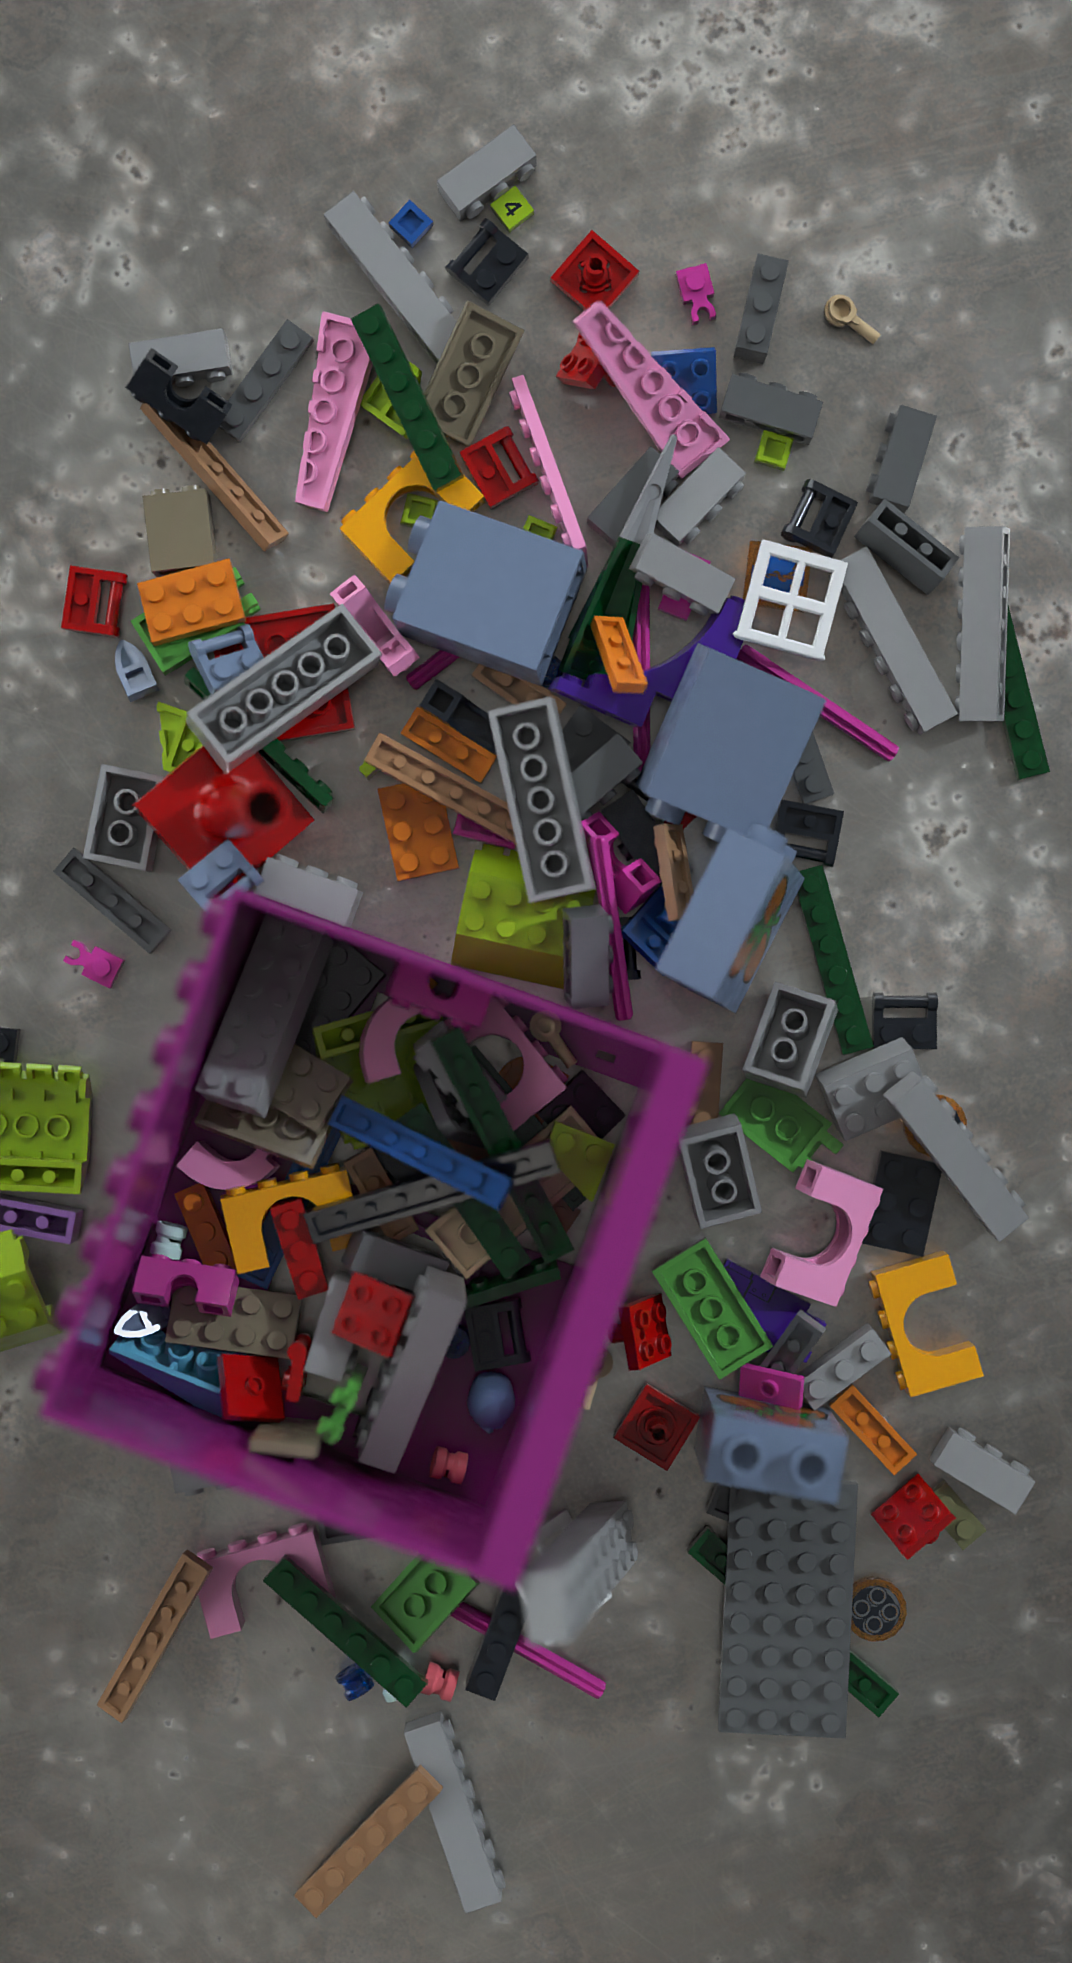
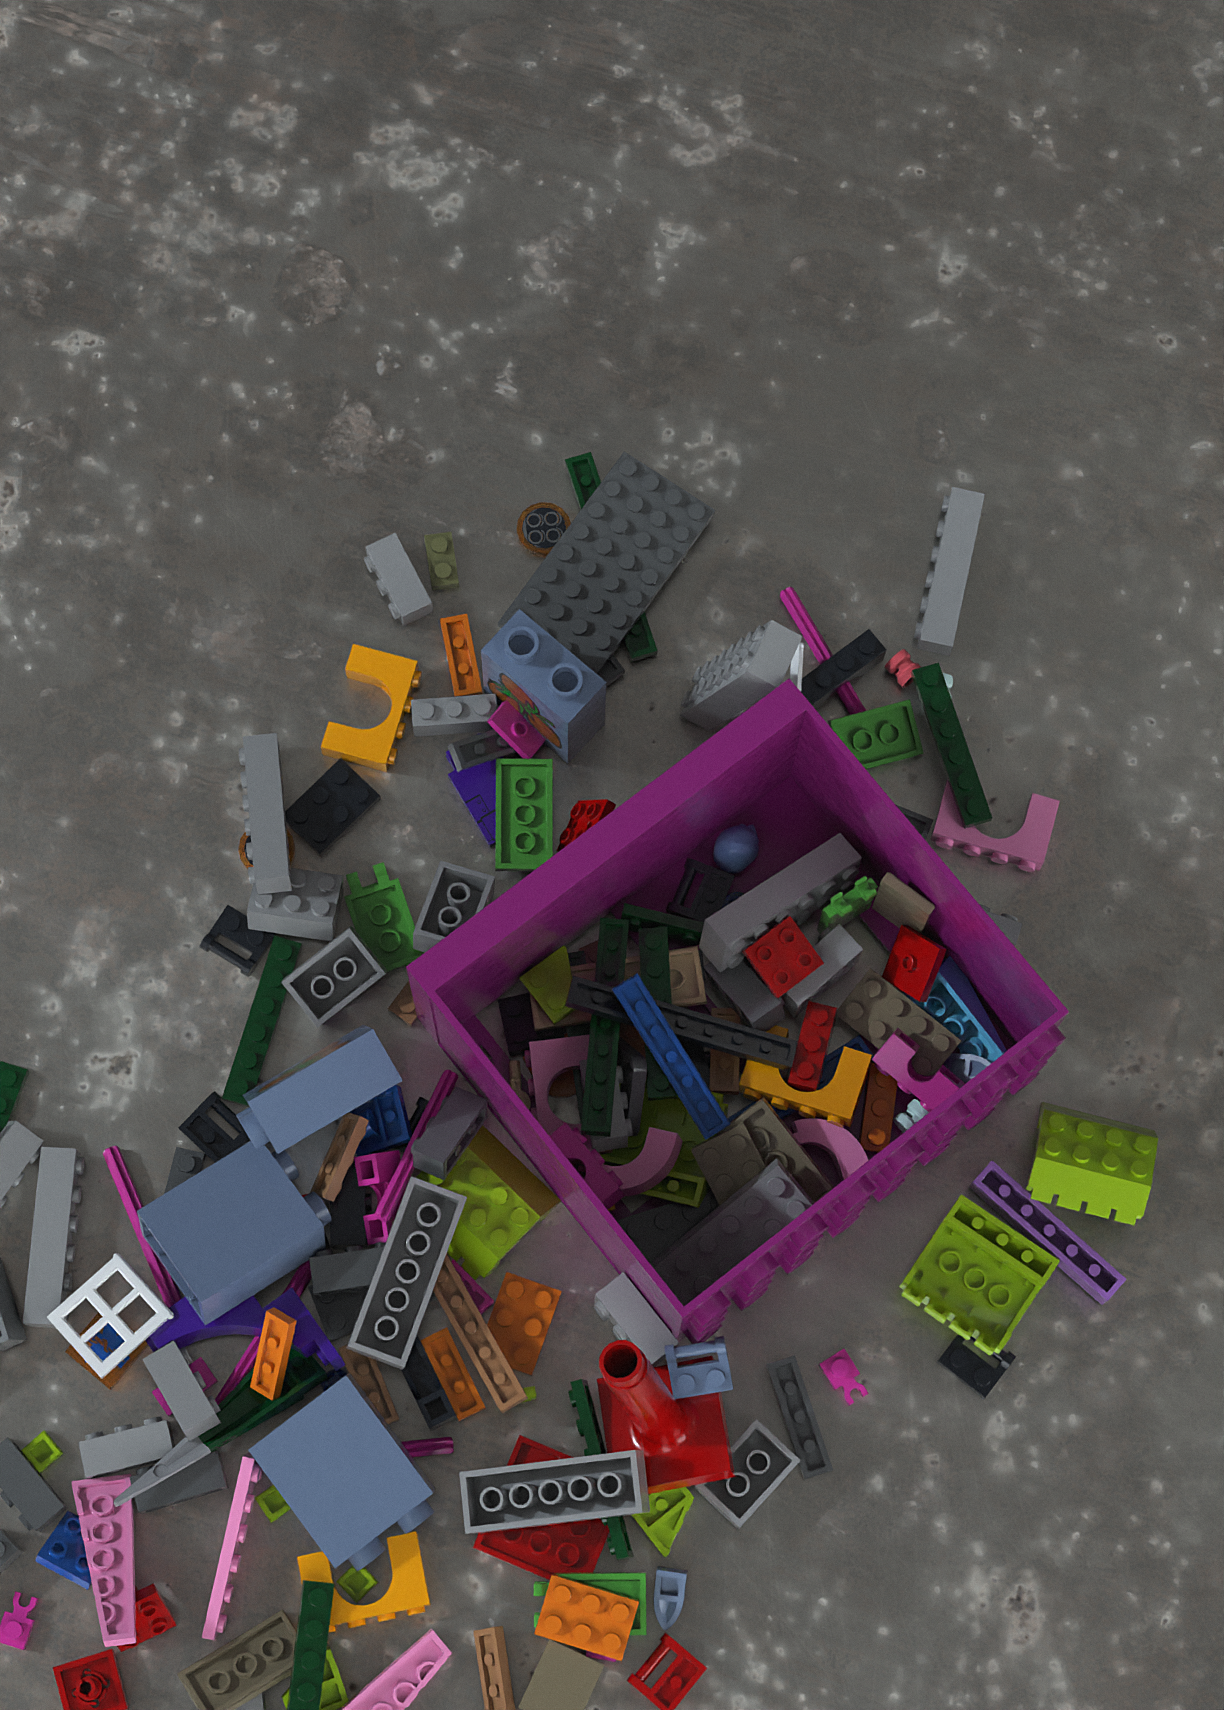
camera: 155 degrees left, 15 degrees down
medium nougat plate [97,1550,213,1723] -> none
sand blue plate [189,624,264,695] -> none
red plate [282,1333,313,1402] -> none
medium nougat plate [294,1765,443,1918] -> none
bright pink arch [329,574,420,677] -> none
clear blue wheel [335,1663,375,1701] -> none
coral wheel [429,1446,468,1485] -> none
red plate [459,426,540,510] -> none
red plate [613,1383,700,1471] -> none
bright pink arch [760,1159,883,1307] -> none
black plate [781,479,858,558] -> none
red plate [871,1473,956,1560] -> none

